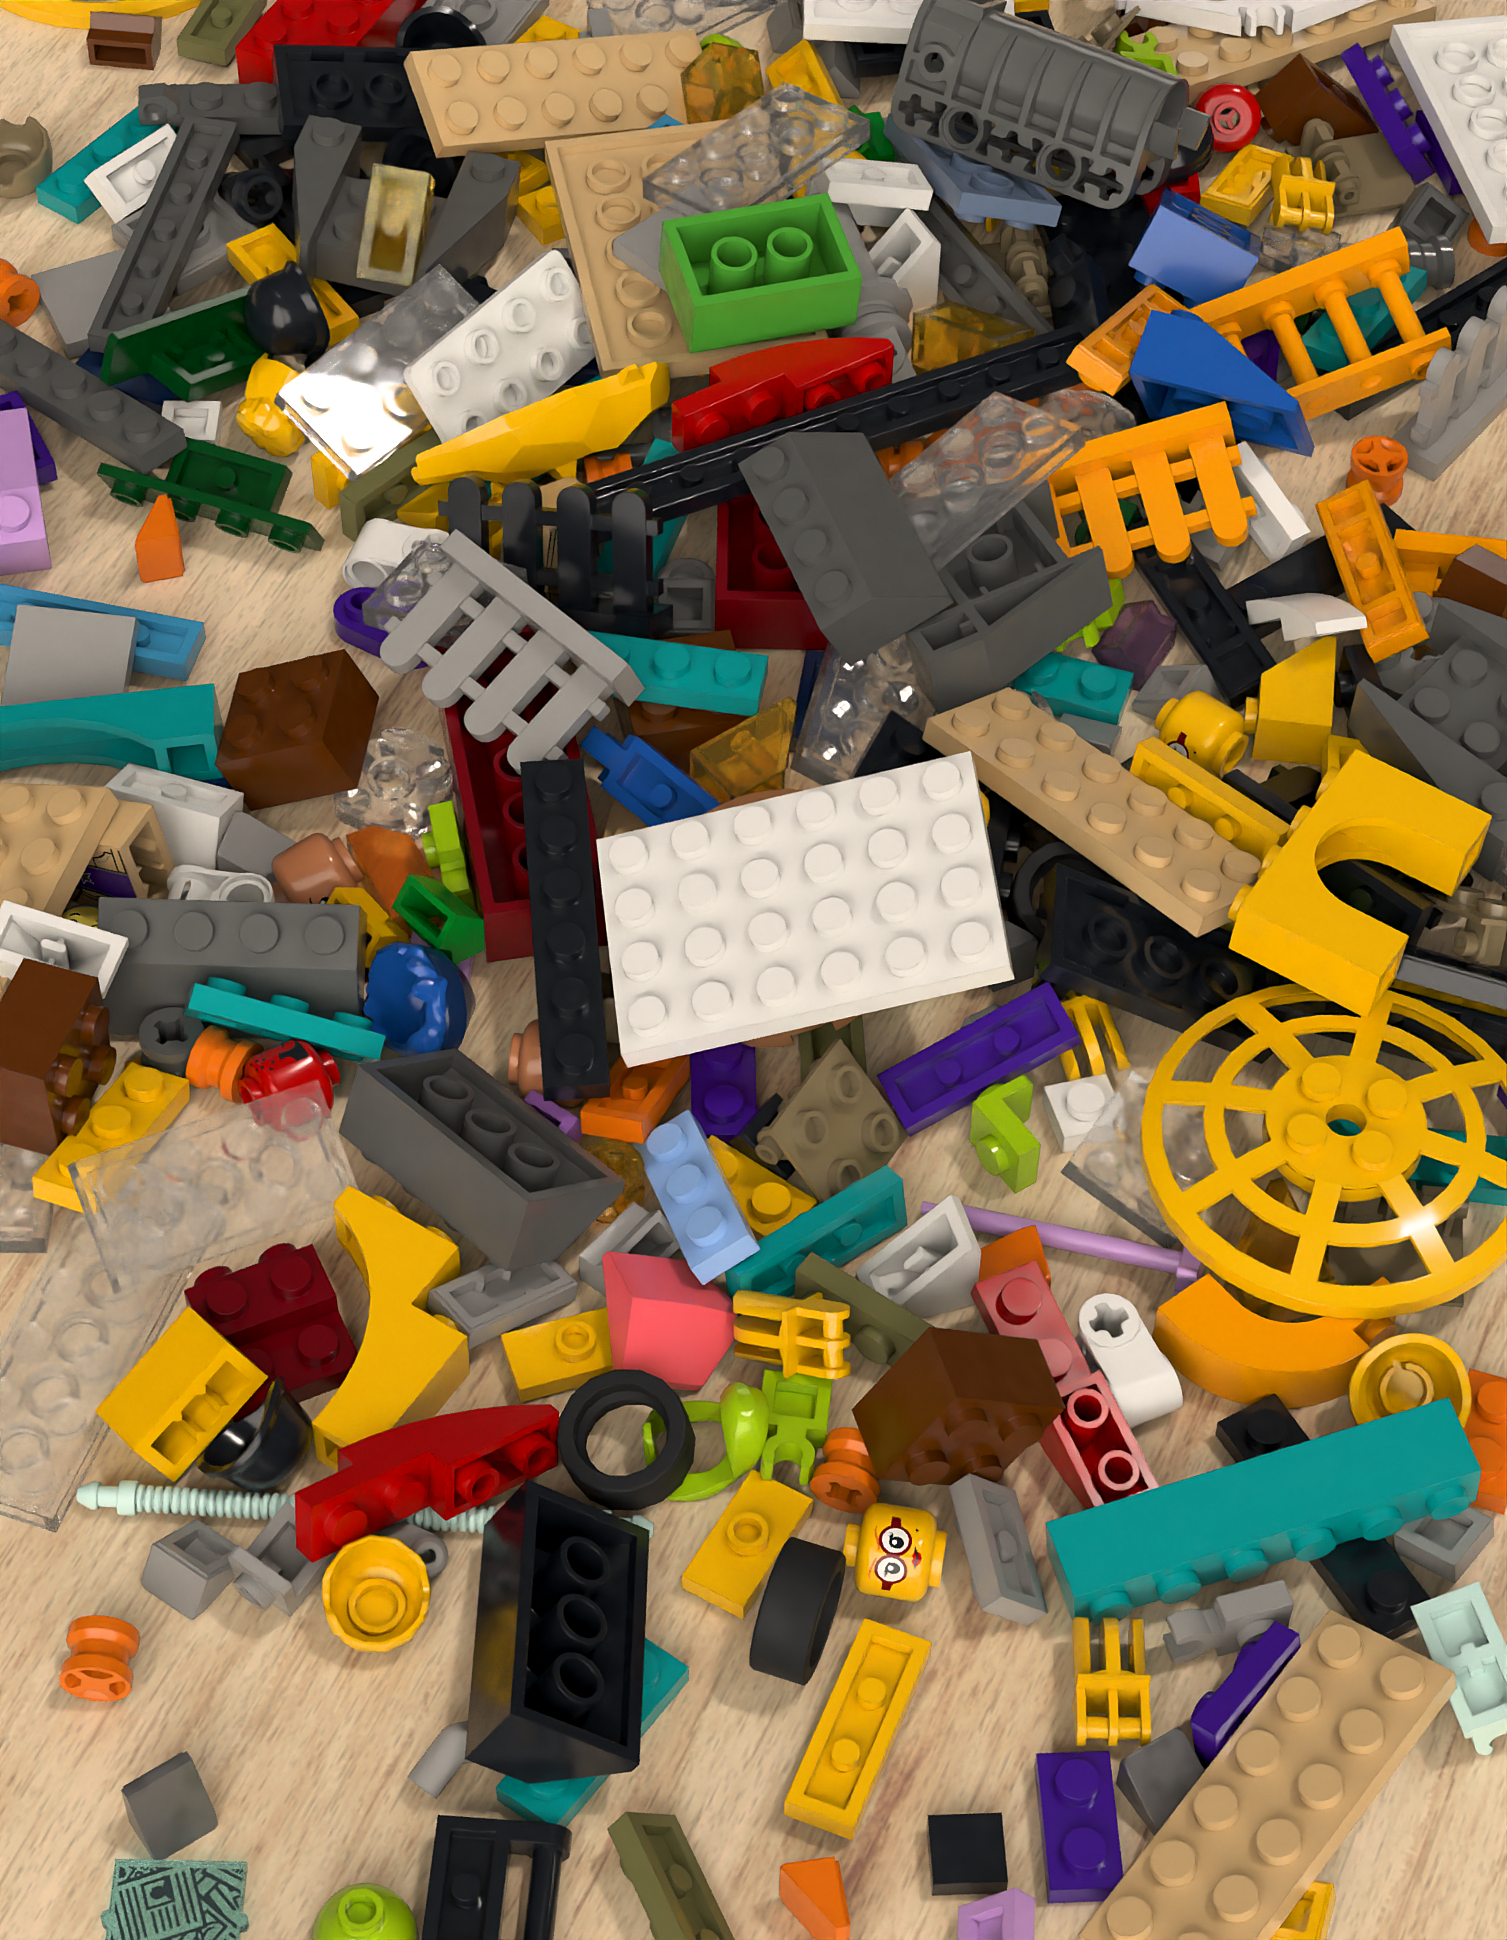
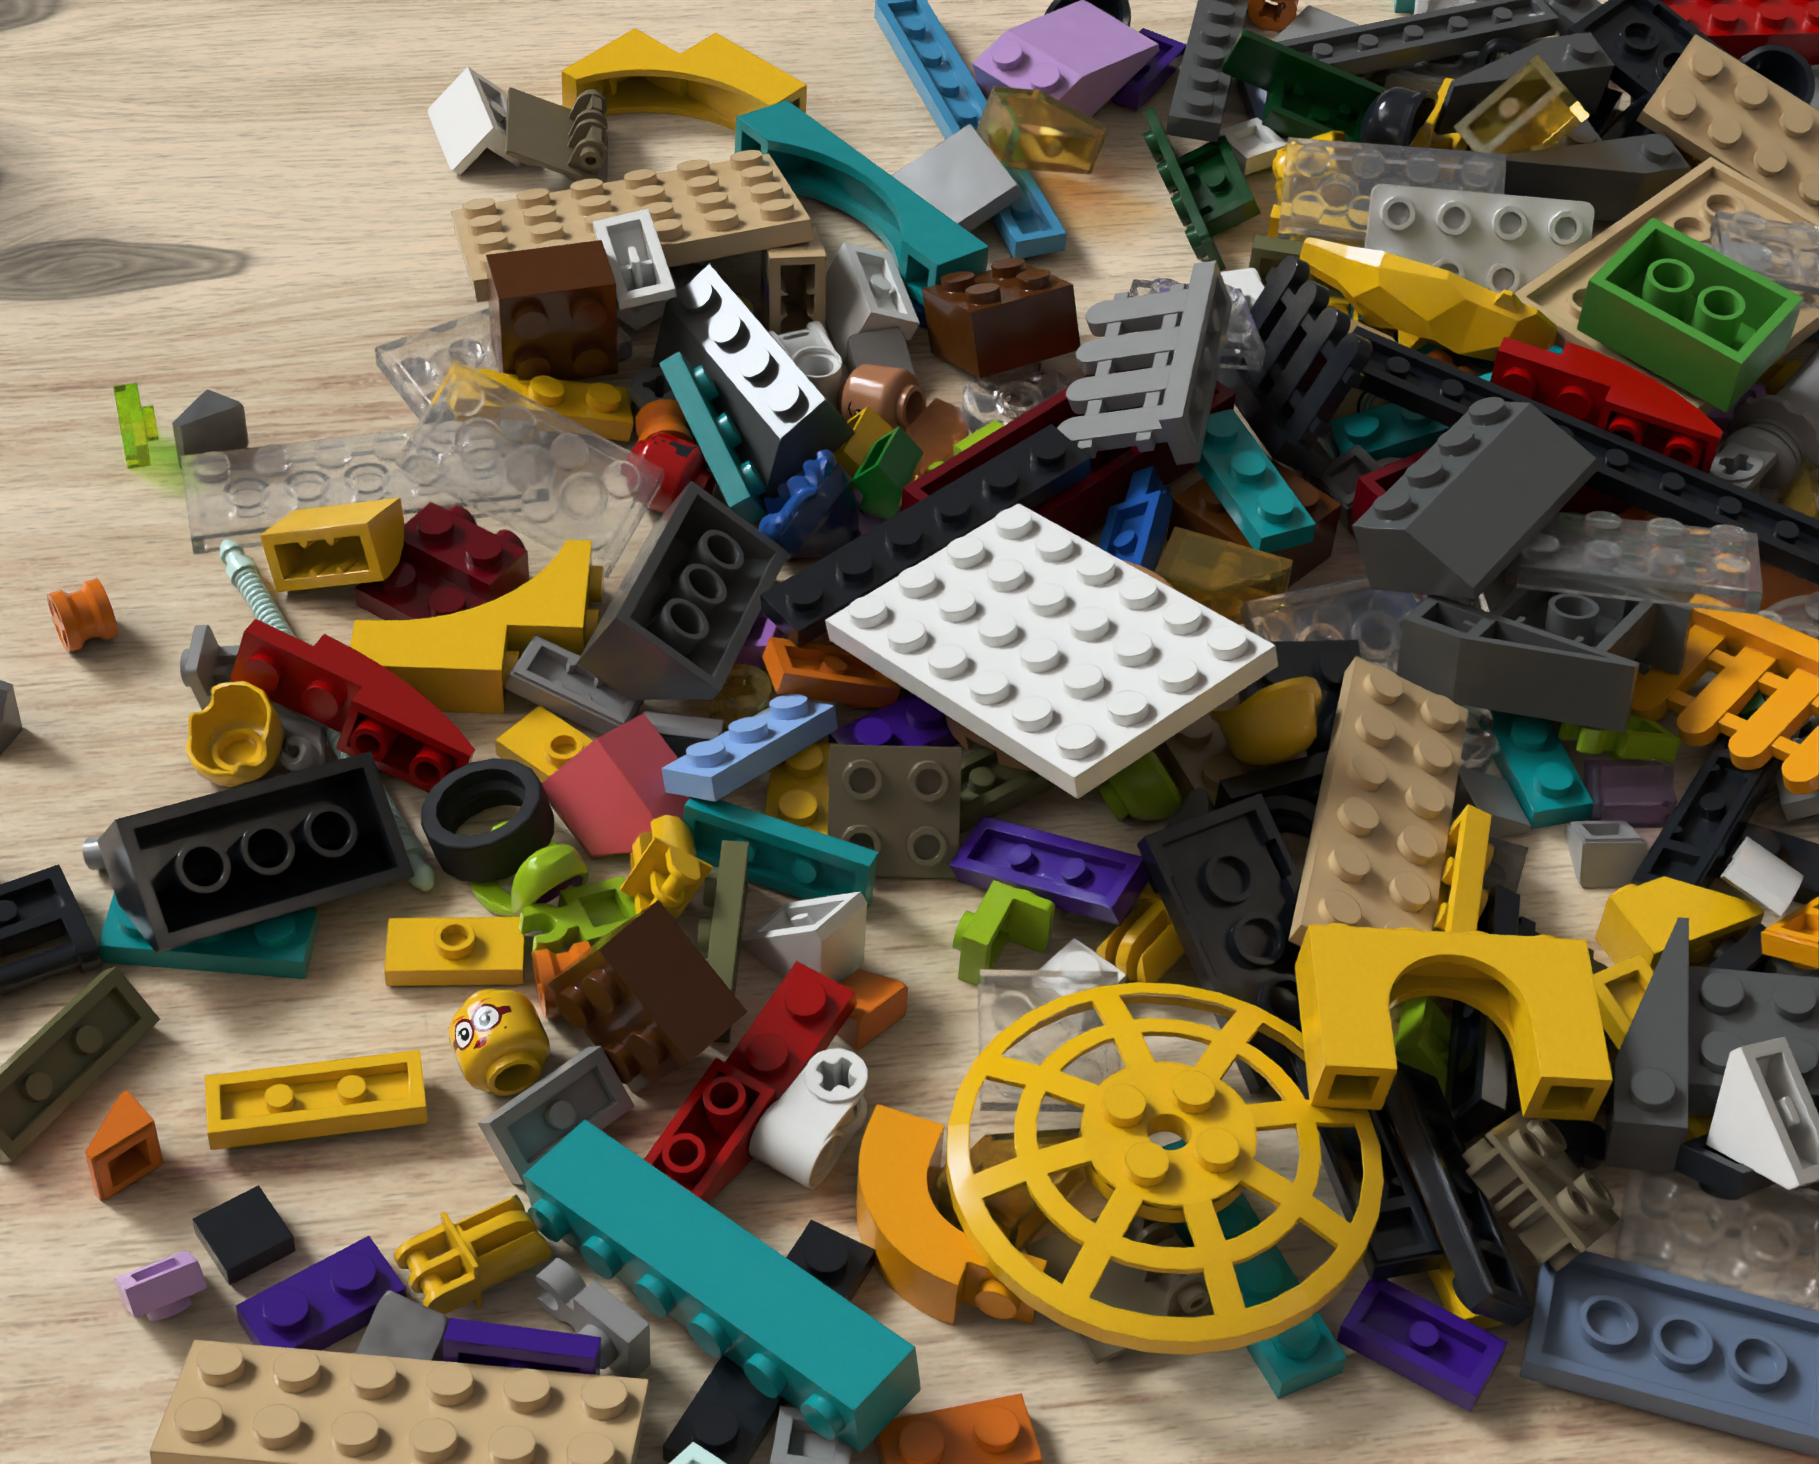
camera: 55 degrees right, 5 degrees down
orange slope [135,494,185,583] -> none
light grey slope [141,1519,236,1620] -> none
black helmet [196,1374,313,1492] -> none
black tyre [749,1537,846,1685] -> none
lavender piece [920,1201,1205,1296] -> none
yellow head [1154,690,1249,777] -> none
yellow helmet [1348,1333,1472,1428] -> none
none -> clear yellow slope [976,86,1109,175]

